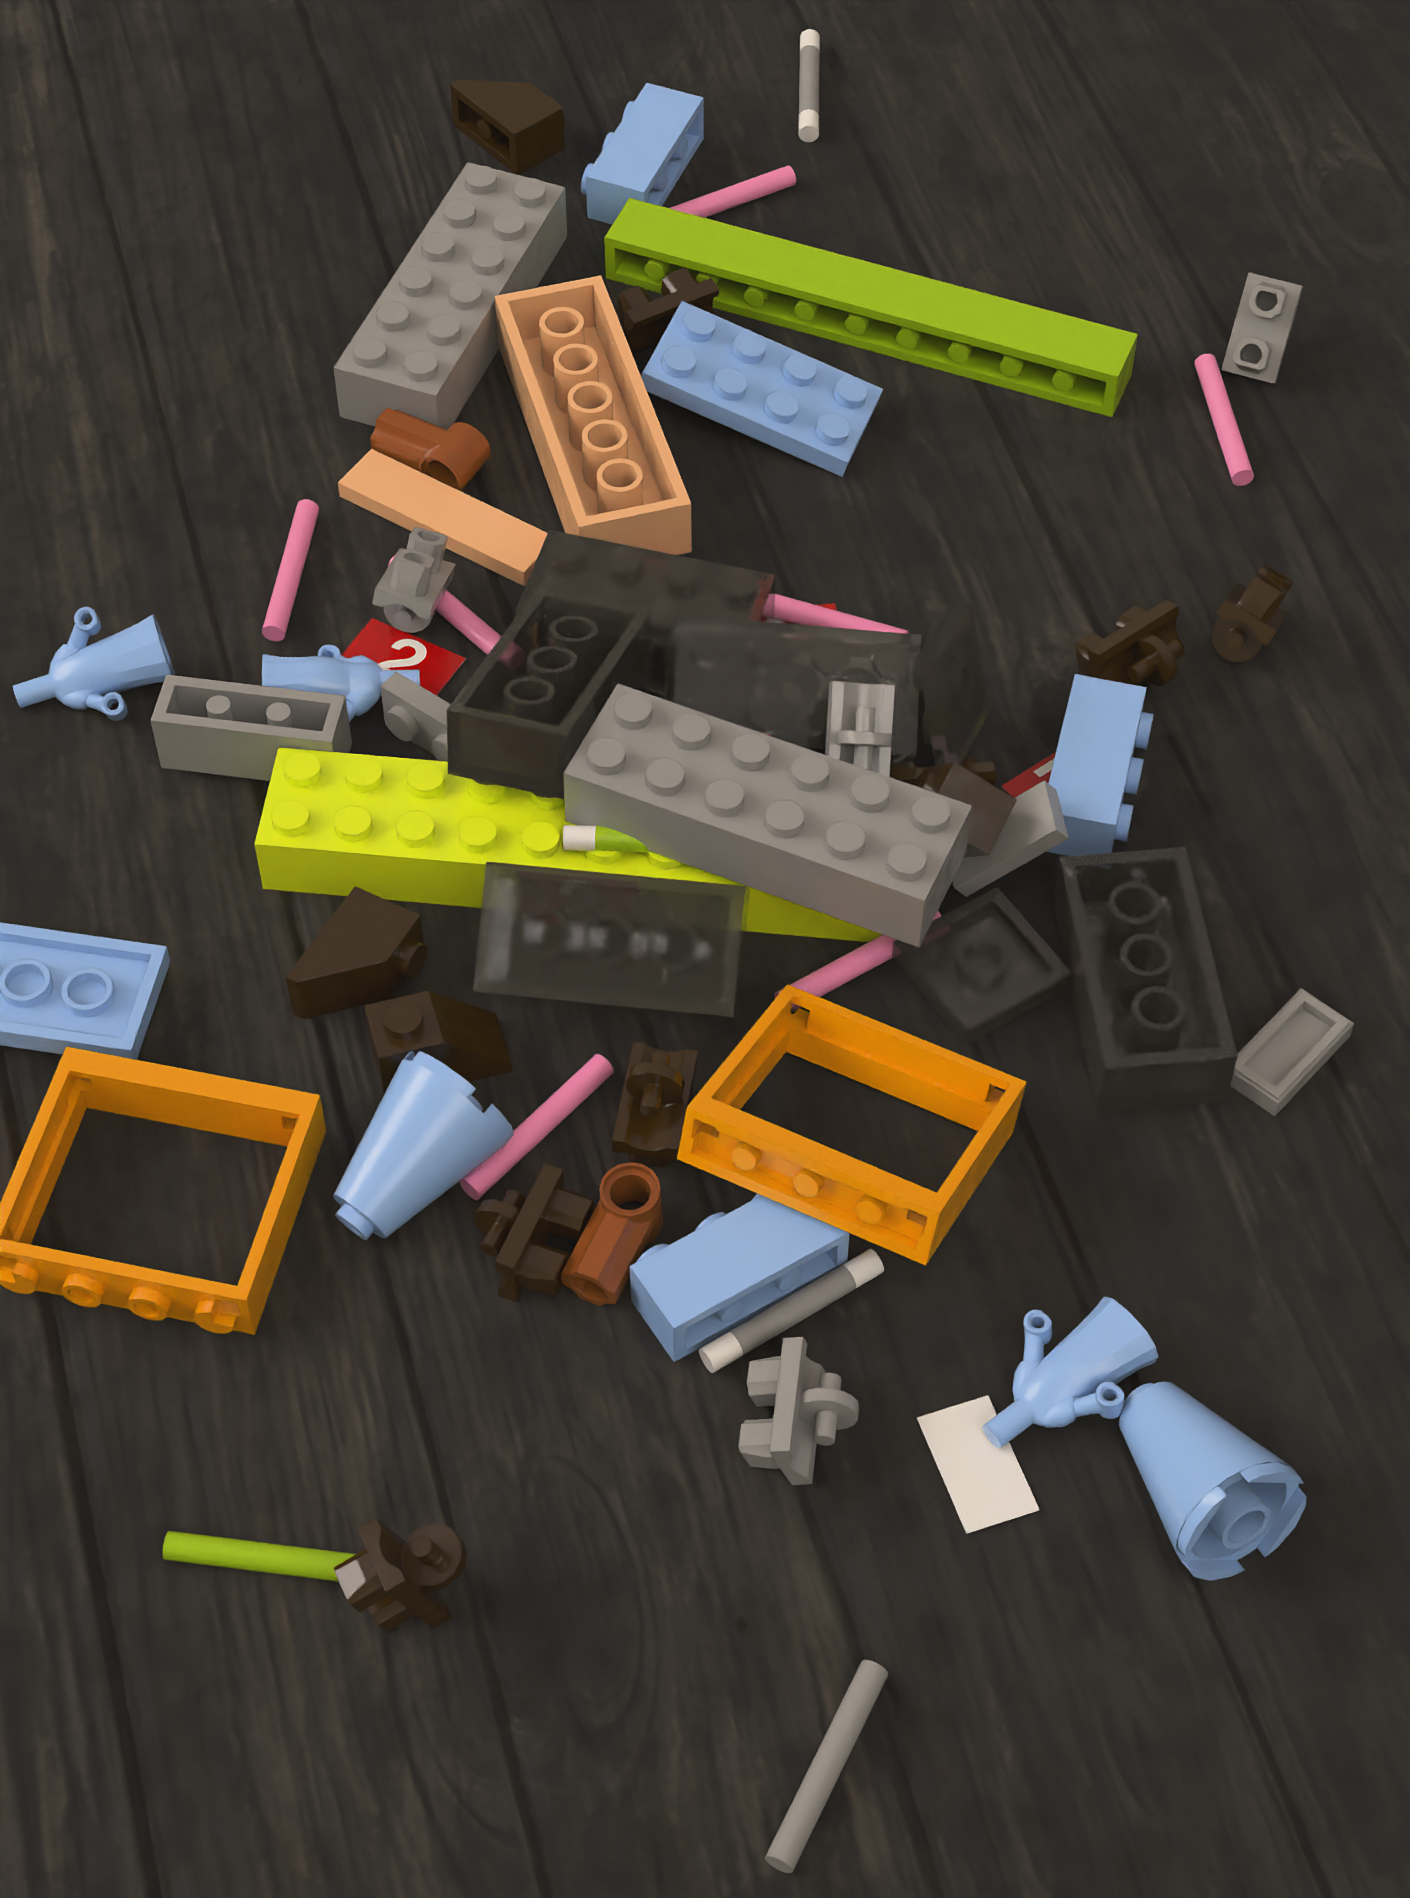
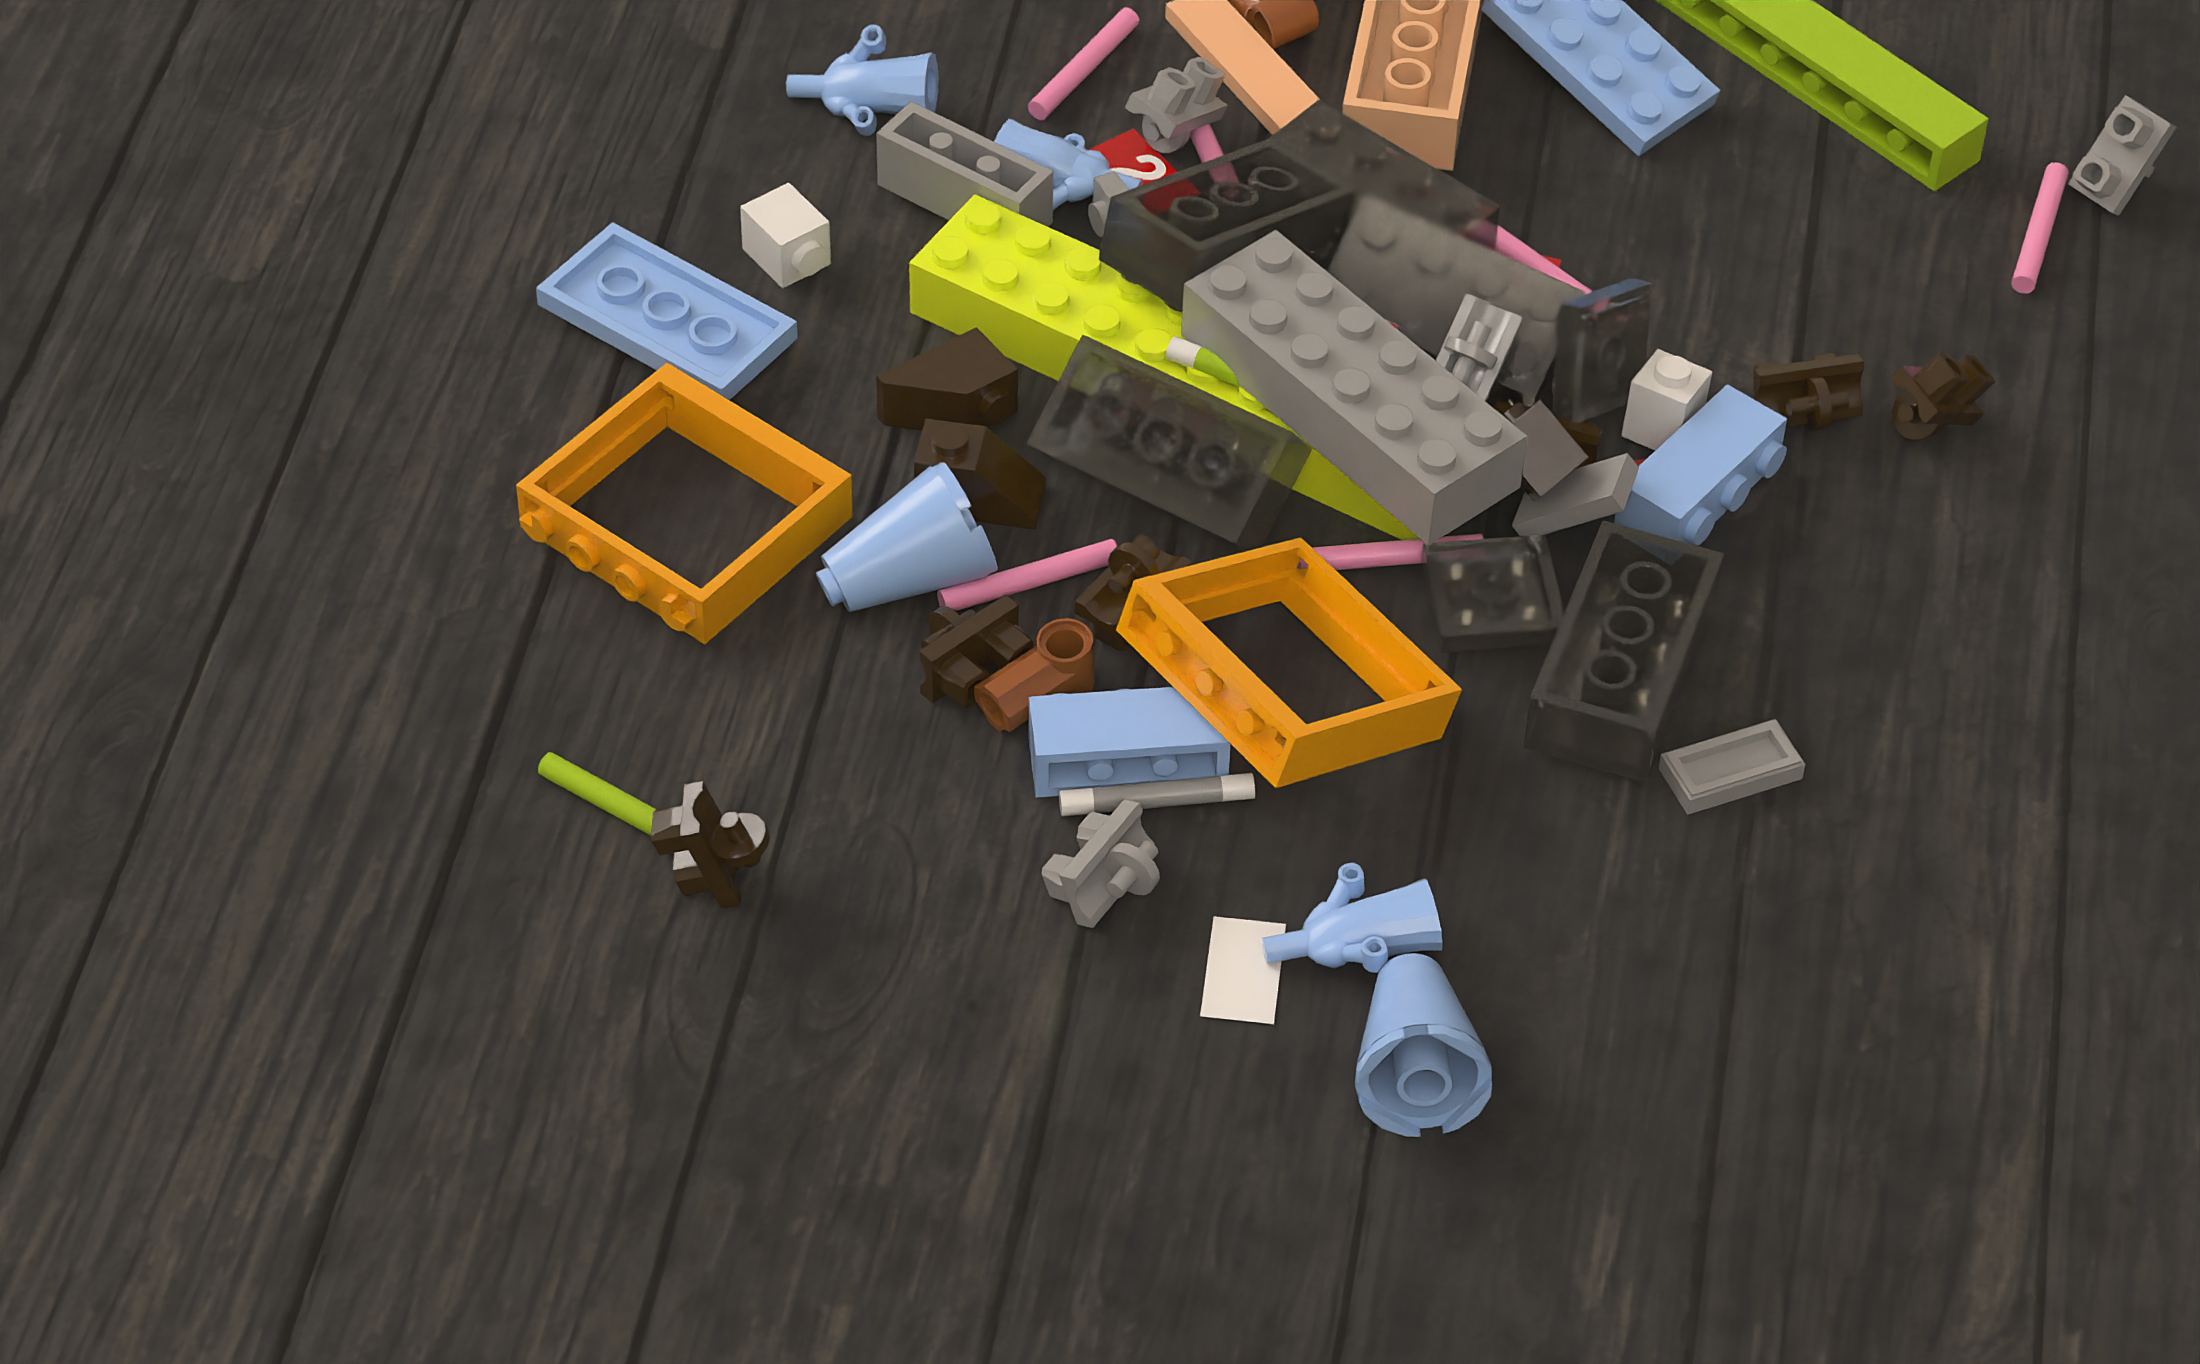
camera: 25 degrees right, 5 degrees down
light grey bar [765,1660,888,1873] -> none
none -> white brick [740,183,831,288]
none -> white brick [1621,349,1712,450]

